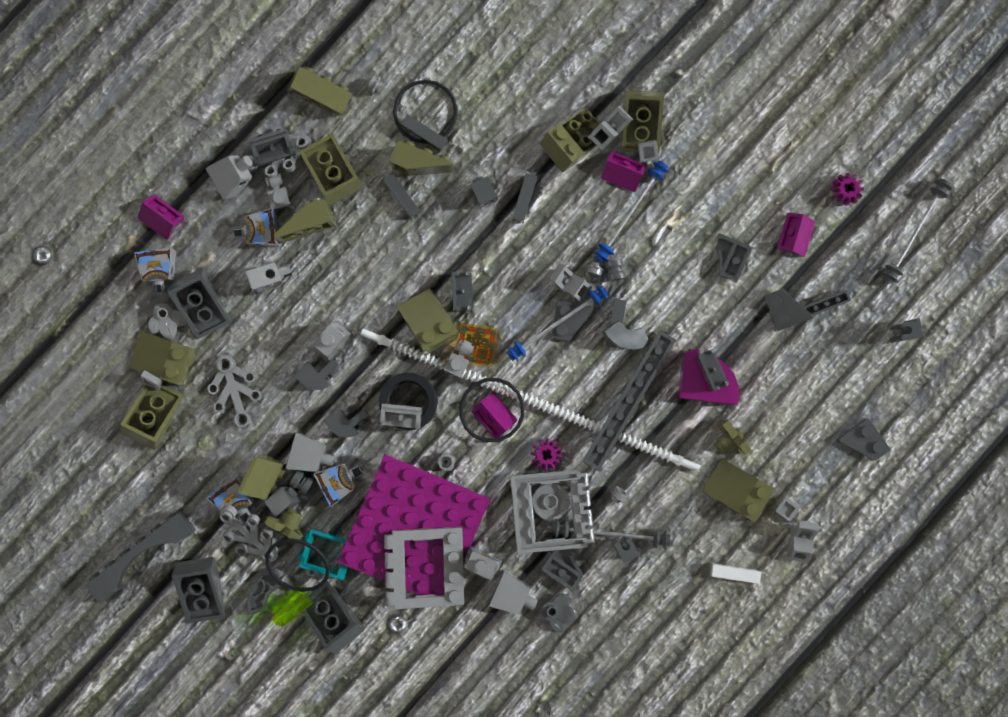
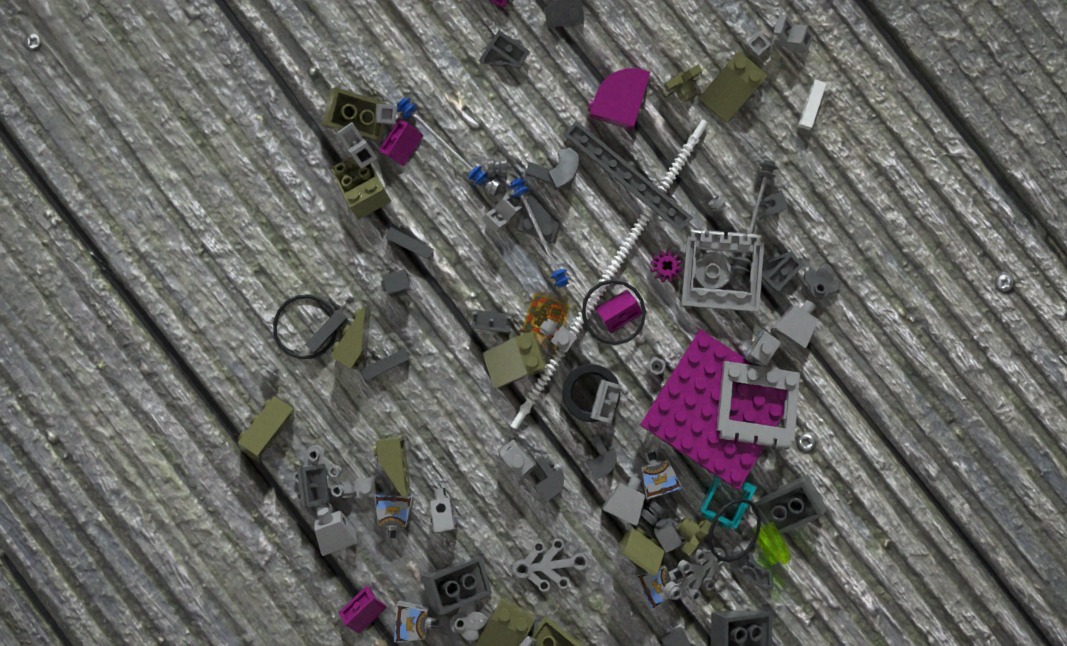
camera: 80 degrees left, 0 degrees up
olive slope [299,133,363,206] -> none
dark grey hinge [695,349,729,392] -> none

